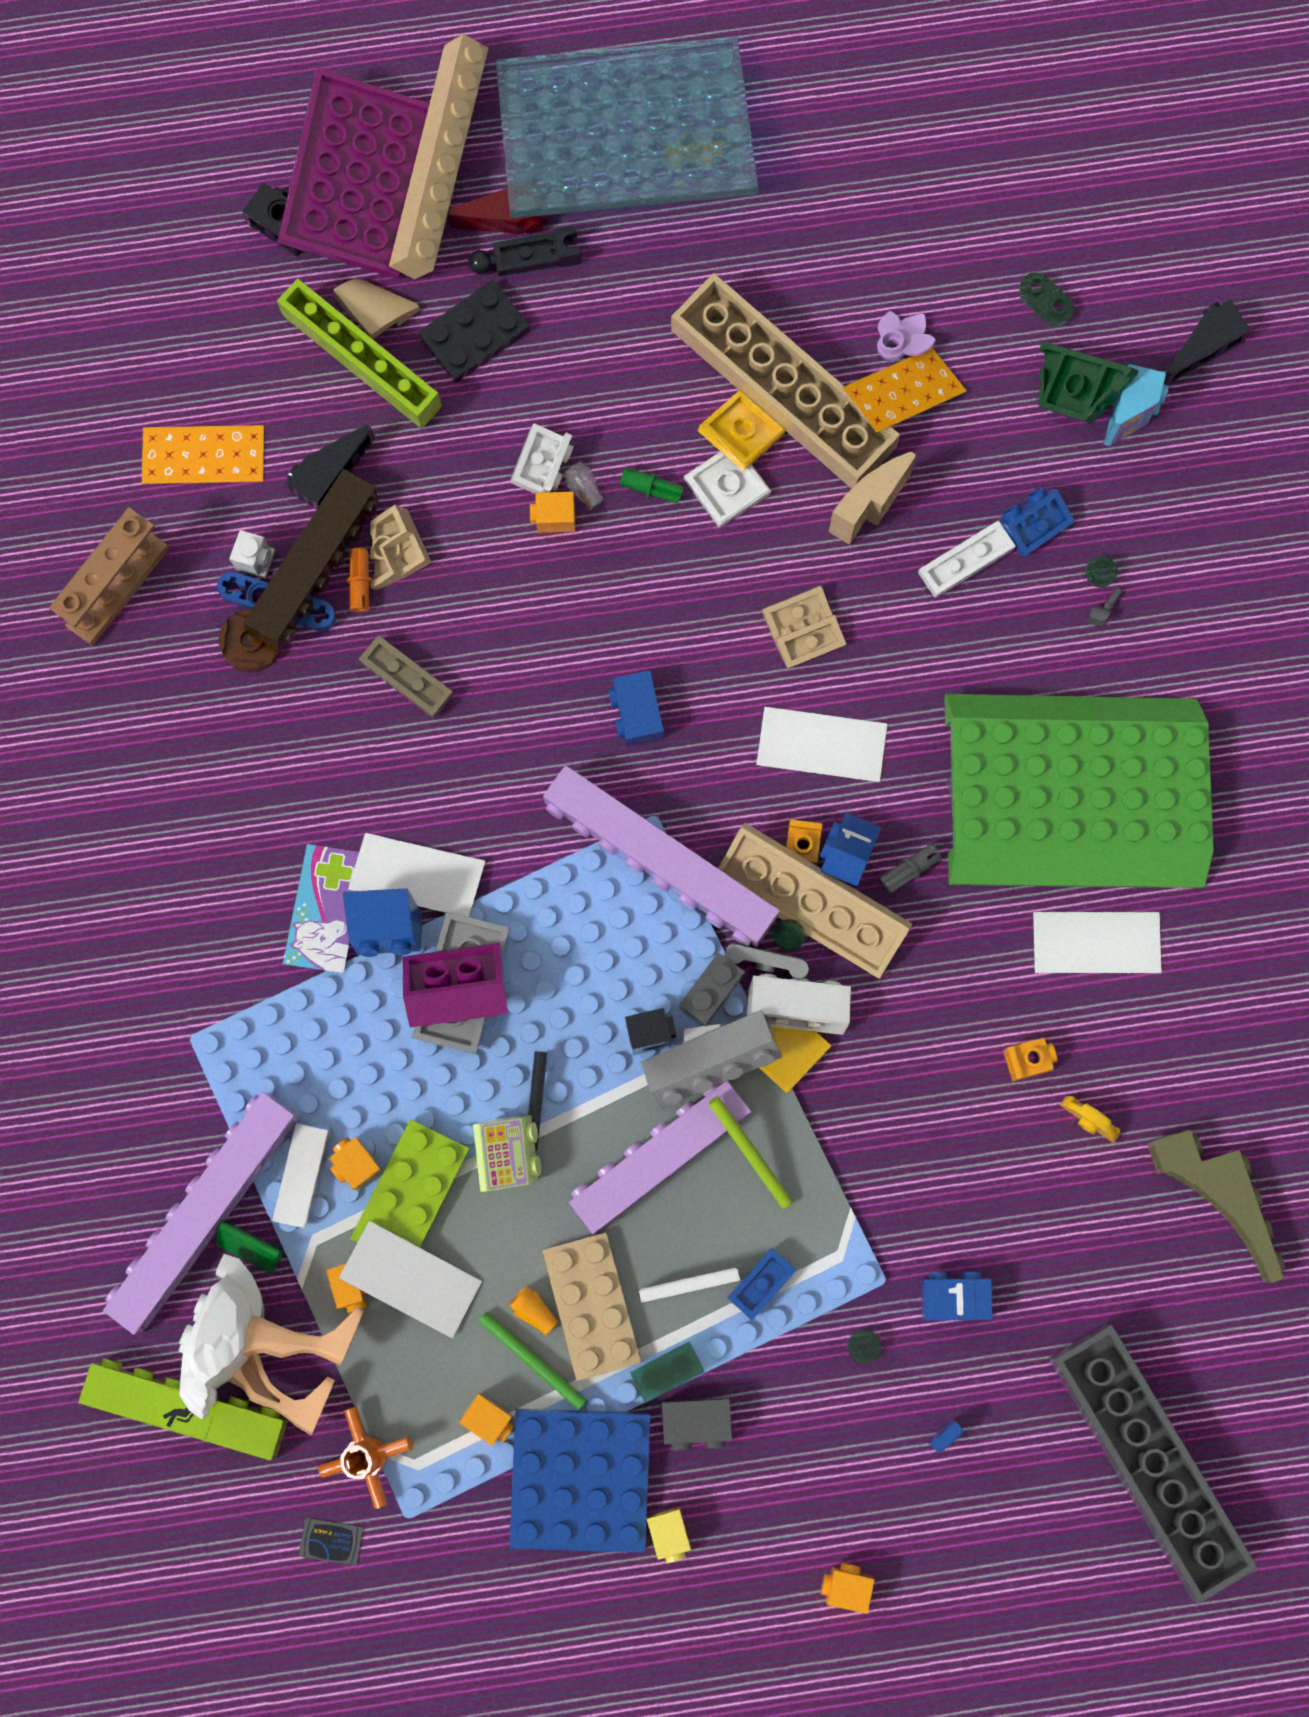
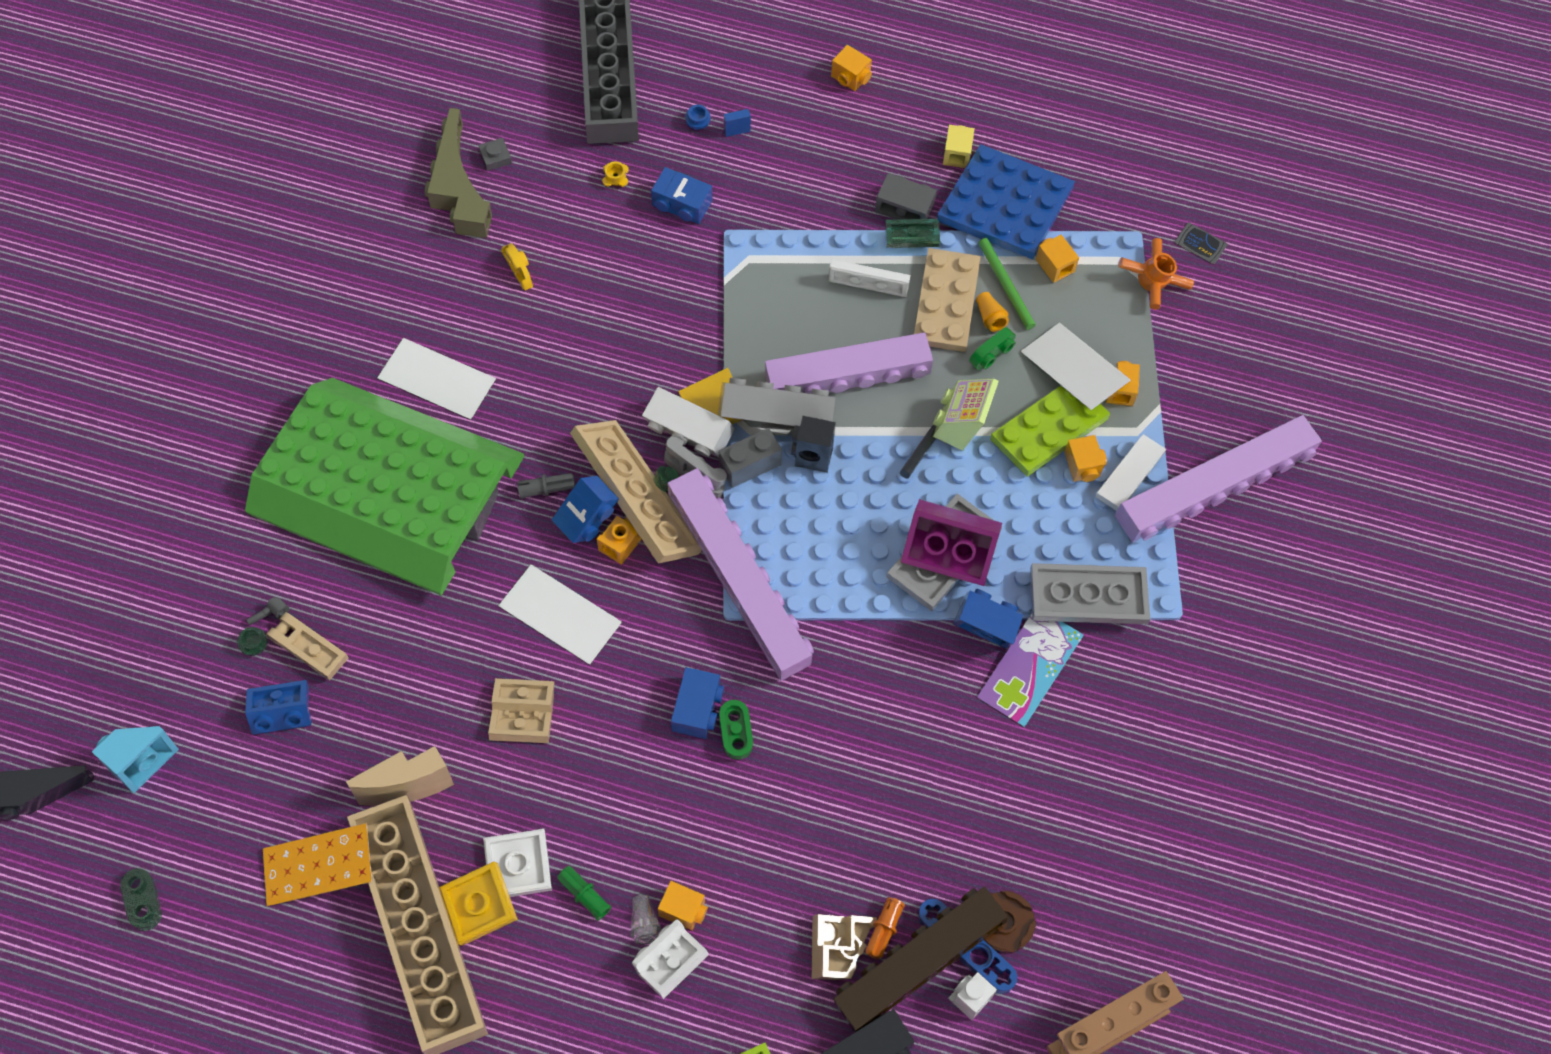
camera: 160 degrees left, 15 degrees down
lime brick [78,1358,288,1461] -> none
animal [178,1254,364,1436] -> none
green slope [216,1222,284,1274] -> none
white sticker [348,833,485,917] -> none
dark tan plate [358,635,454,719] -> none
lime bar [708,1096,793,1208] -> none
blue plate [727,1248,796,1321] -> none
clear green plate [847,1329,881,1364] -> none
lavender plate [877,311,936,360] -> none
white plate [918,521,1016,598] -> none
light orange brick [1003,1038,1057,1082] -> none
dark green wing [1039,341,1139,425] -> none
none -> tan plate [266,612,348,681]
none -> dark grey plate [478,138,512,171]
none -> yellow plate [602,161,629,187]
none -> blue plate [685,104,711,130]
none -> green plate [719,700,753,760]
none -> green plate [969,327,1016,370]
none -> light grey plate [1030,563,1150,624]

